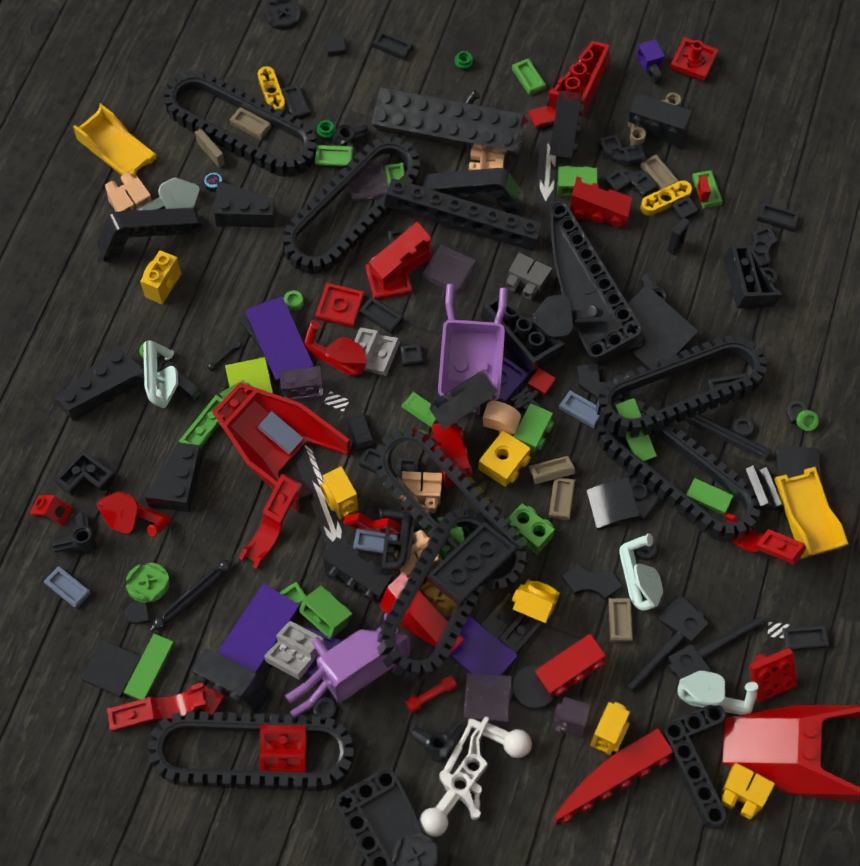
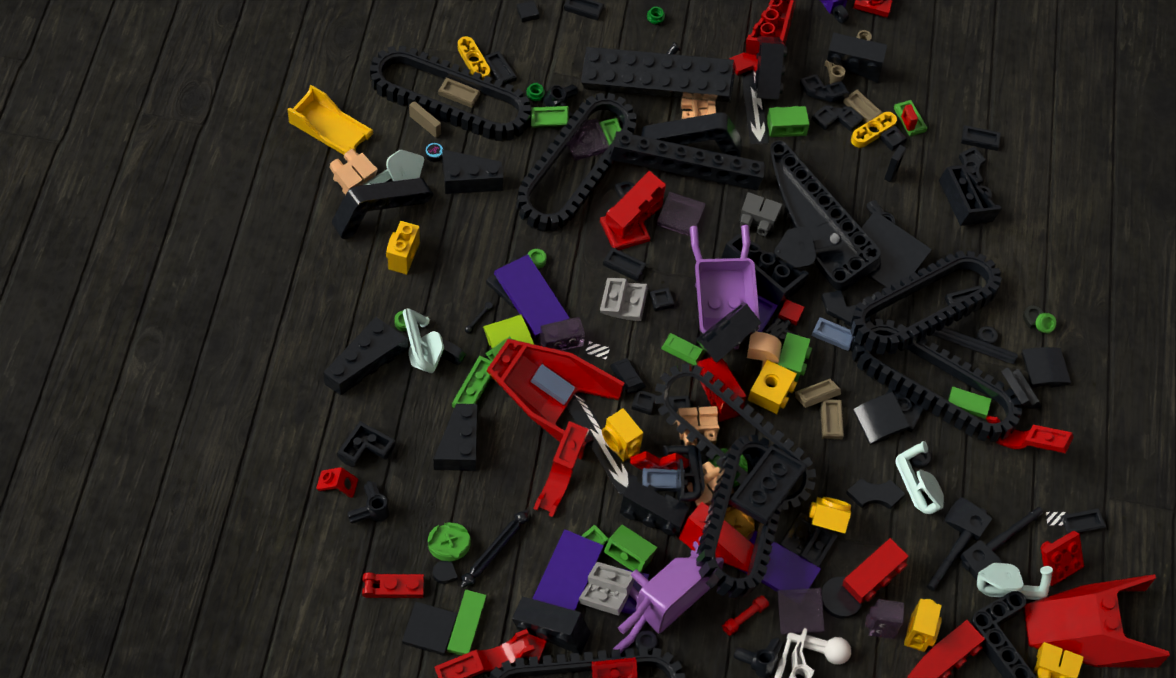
camera: 15 degrees left, 5 degrees down
sand blue tile [44,566,91,609] -> none
red piece [97,491,171,537] -> none
red piece [304,320,367,376] -> none
red tile [315,283,365,328] -> none
bright green brick [507,503,555,554] -> none
bright green tile [512,58,546,96] -> none
red wedge [570,176,632,228] -> none
dark tan tile [608,598,633,642] -> none
bright green tile [614,398,656,461] -> none
yellow piece [774,467,848,559] -> none
none -> red plate [362,572,424,598]

